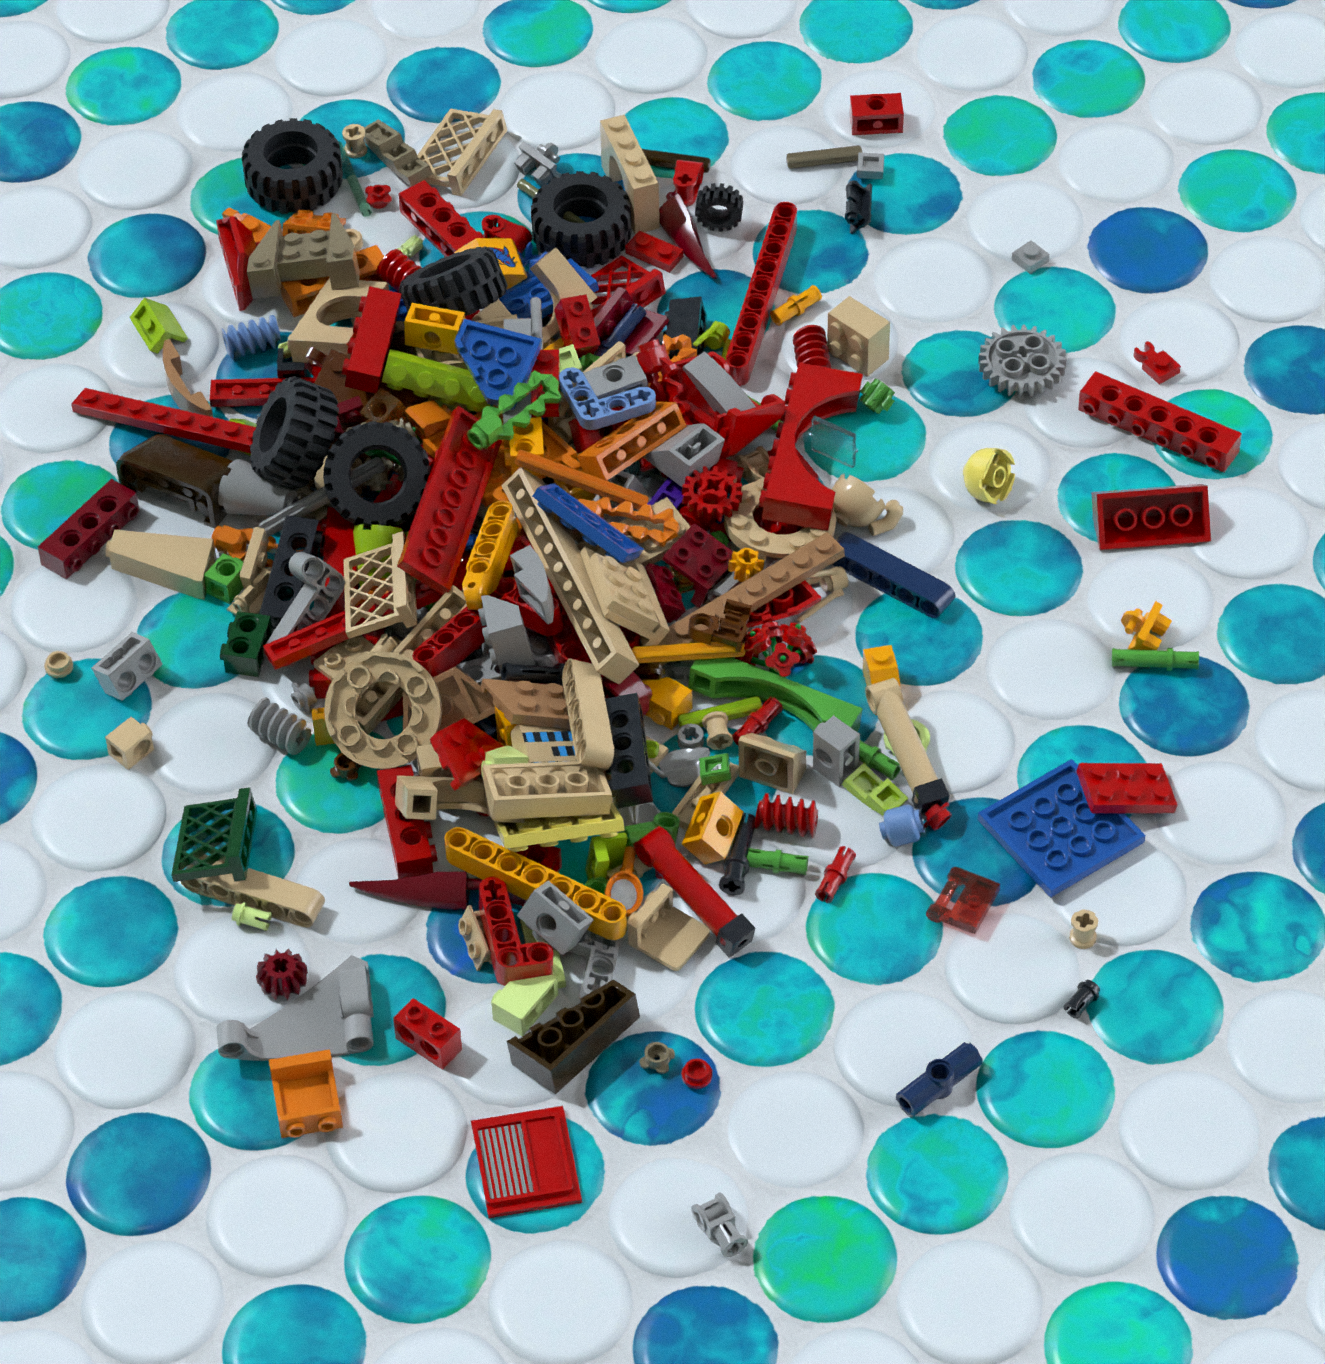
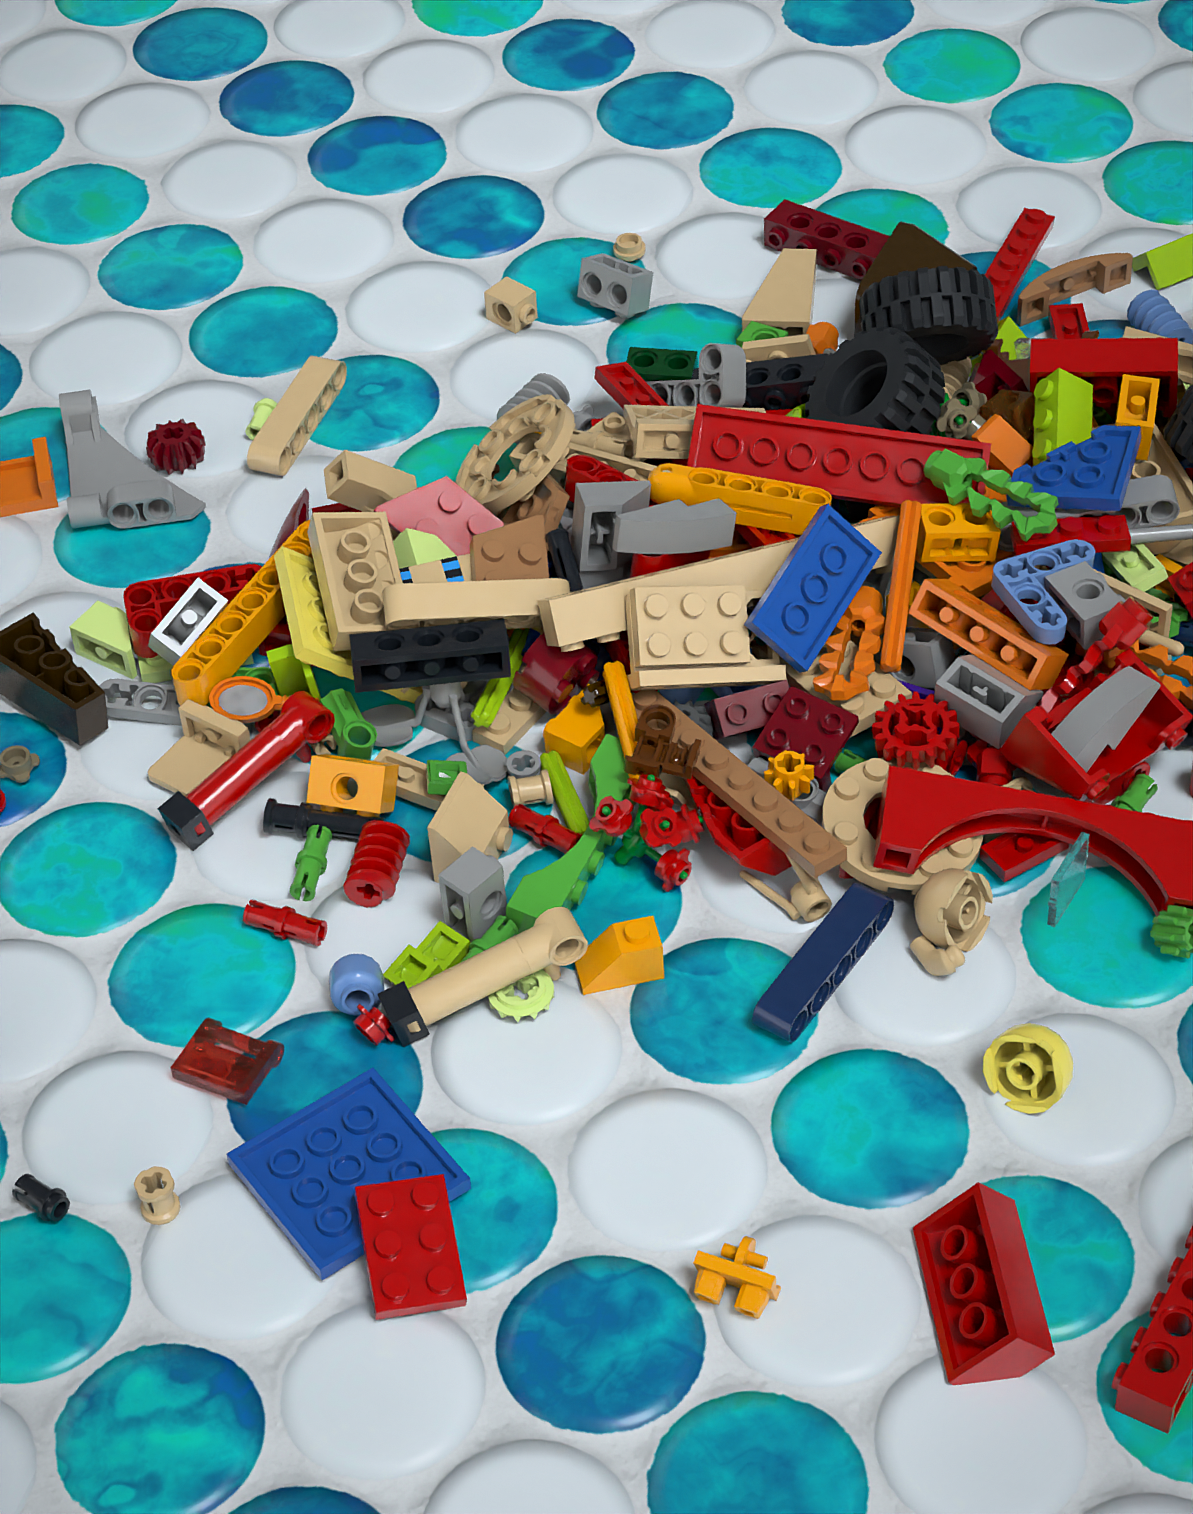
camera: 90 degrees right, 5 degrees down
dark green fence [171,787,257,882] -> none
red brick [393,998,462,1070] -> none
bright green pin [1112,648,1199,671] -> none

